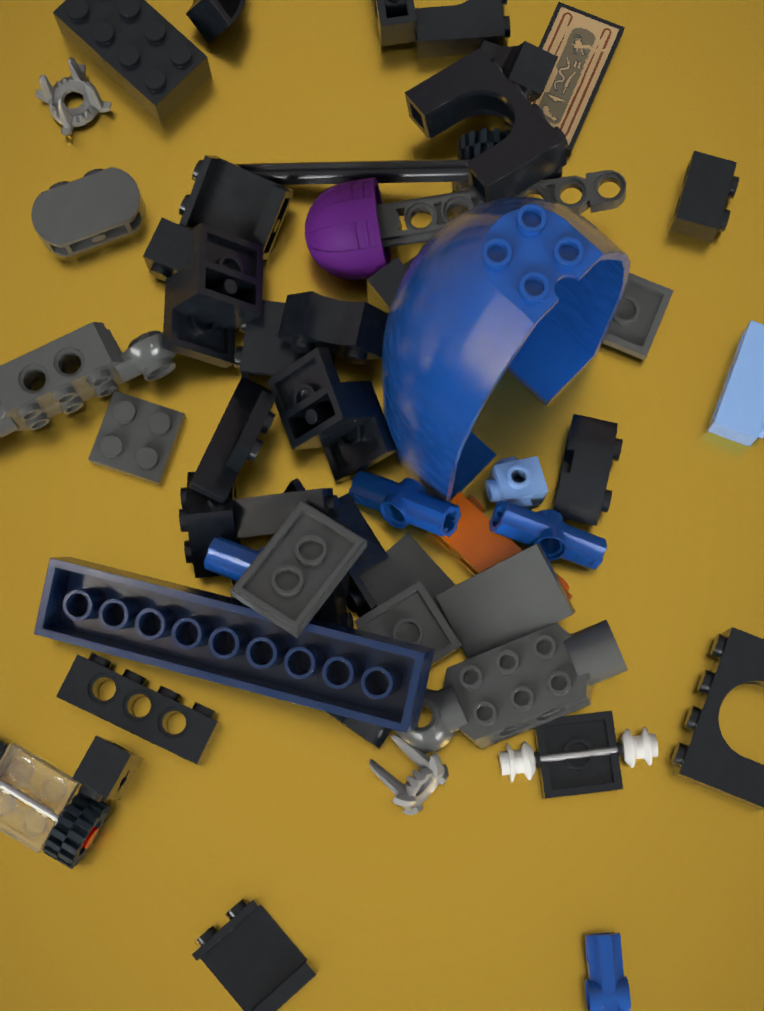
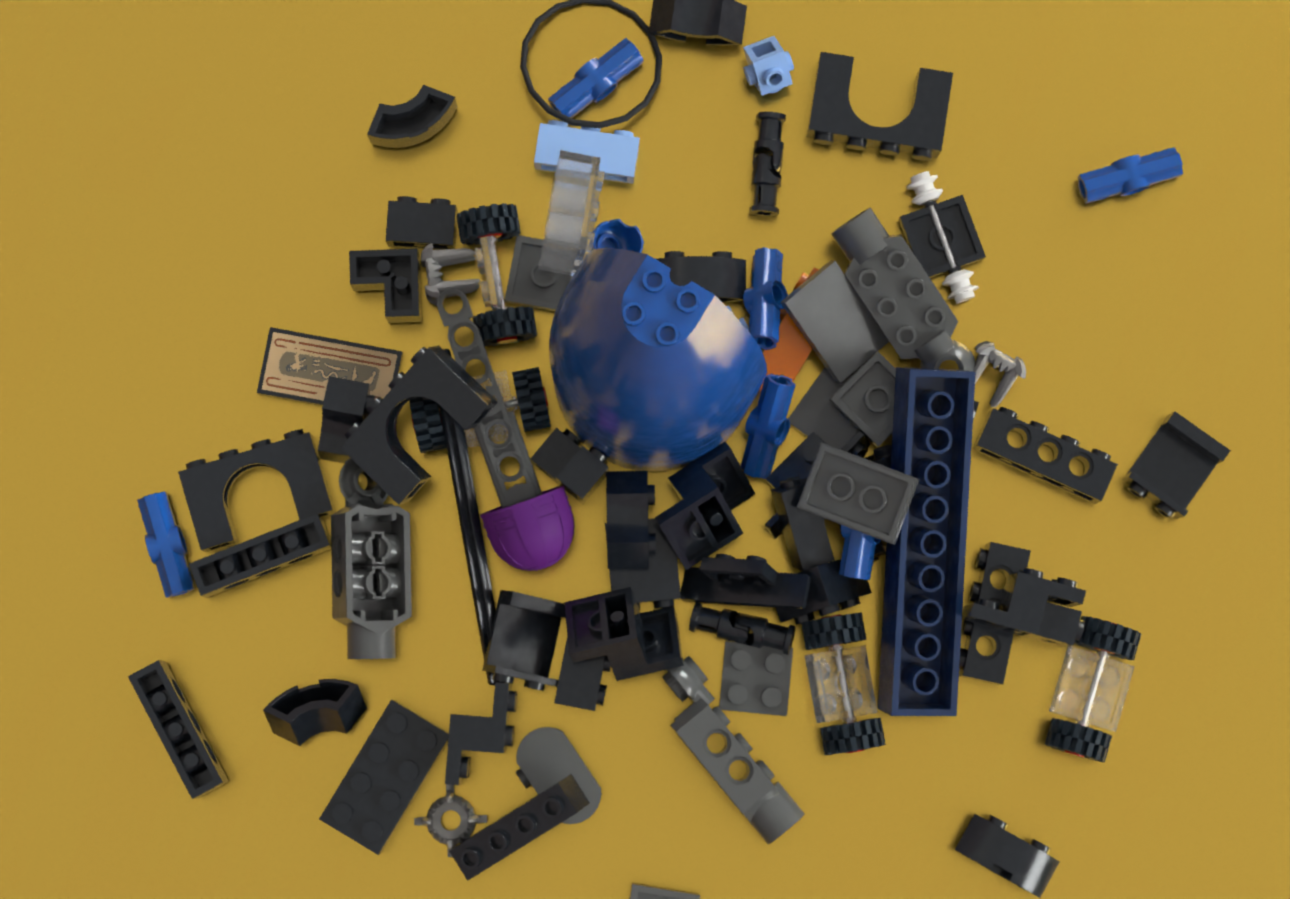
camera: 110 degrees left, 5 degrees up
none -> dark grey brick [331,458,412,659]
none -> black brick [349,248,422,323]
none -> light grey piece [420,243,480,305]
none -> black bracket [445,682,518,785]
none -> black brick [449,774,590,881]
none -> black plate [456,203,537,346]
none -> clear brick [538,150,605,276]
none -> blue hair [589,219,644,253]
none -> black piece [689,602,796,655]
none -> black piece [749,112,786,216]
none -> plate [801,612,886,755]
none -> black bracket [962,568,1086,638]
none -> black brick [973,407,1118,504]

